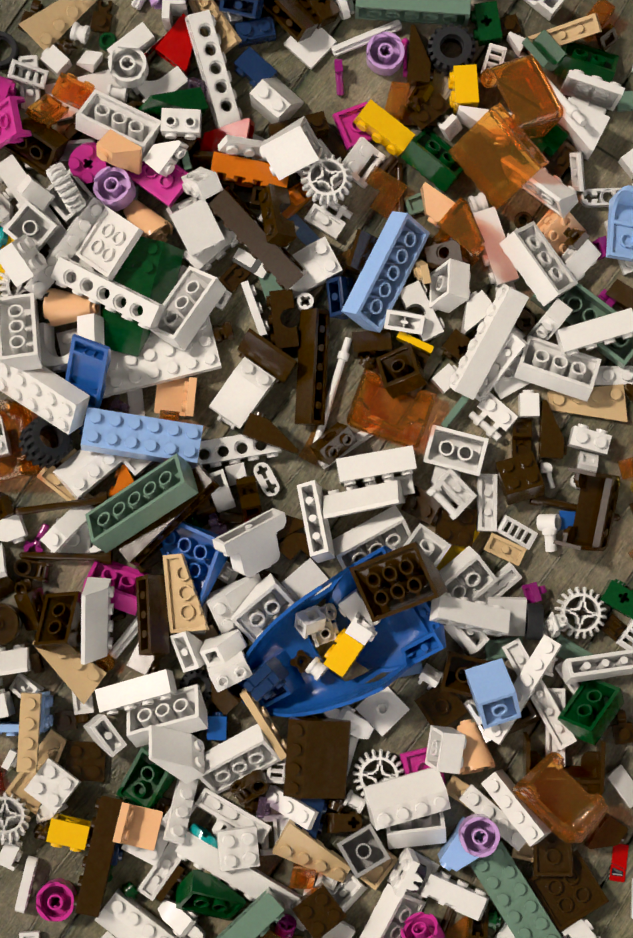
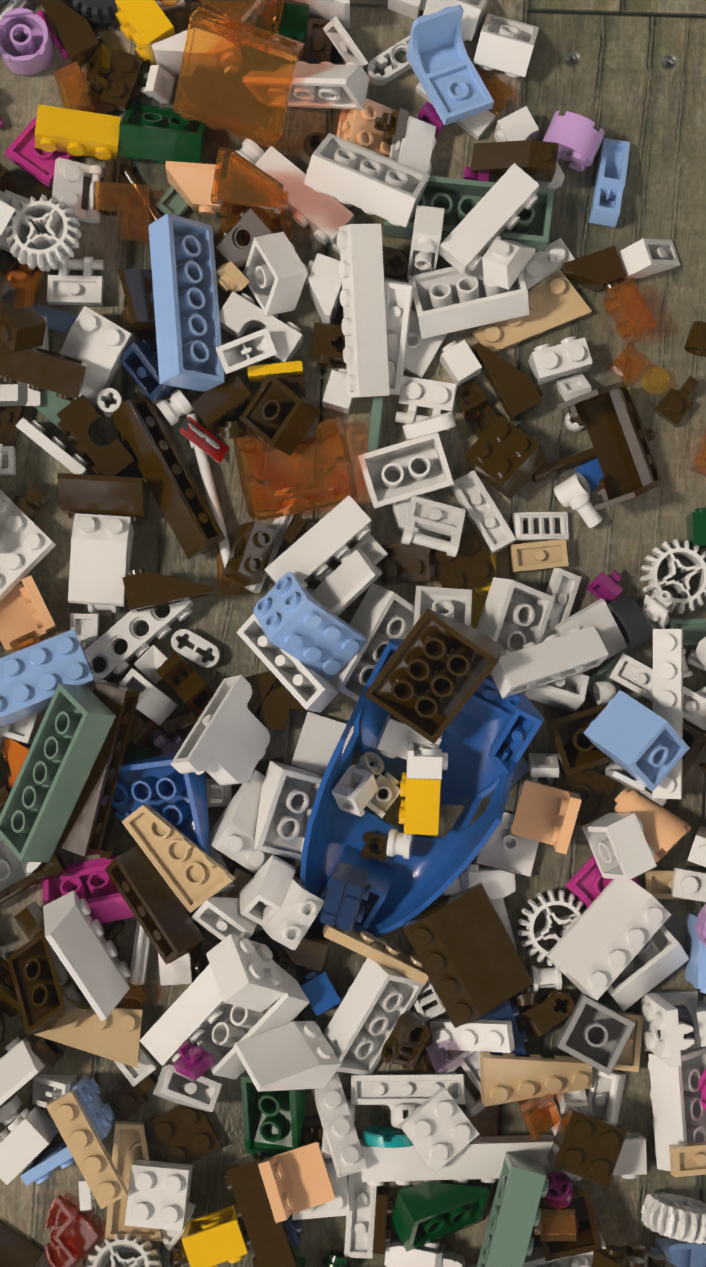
camera: 35 degrees left, 0 degrees up
white hand [540,462,555,489] -> none
none -> dark brown tile [14,901,45,940]
none -> white plate [70,613,100,642]
none -> white wheel [156,388,194,426]
none -> magenta tile [173,1041,215,1081]
none -> sticker [179,416,229,463]
none -> white brick [206,934,286,1013]
none -> light blue bracket [253,572,368,681]
none -> dark brown plate [282,515,308,546]
none -> white beam [403,412,456,440]
none -> white slope [482,239,535,290]
none -> light nougat bracket [510,780,582,854]
none -> white hinge [593,681,616,704]

